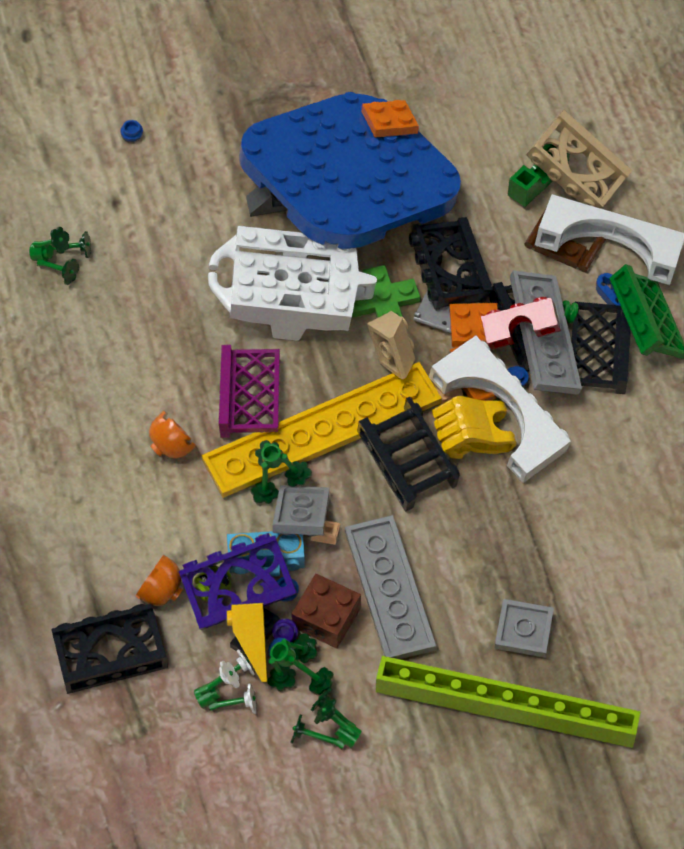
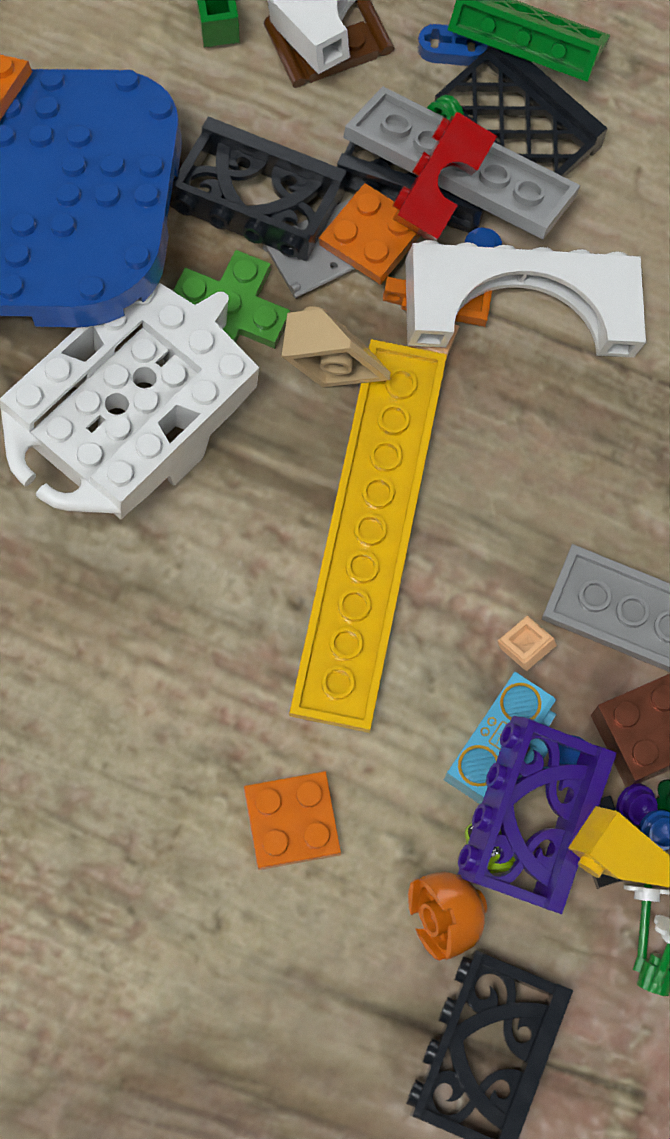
camera: 55 degrees left, 15 degrees up
orange cylinder [149,410,197,459] -> none
magenta fence [219,345,280,438] -> none
plant [251,440,312,504] -> none
light grey plate [273,485,329,536] -> none
black fence [357,397,460,512] -> none
yellow piece [432,396,517,459] -> none
none -> orange plate [244,771,341,870]

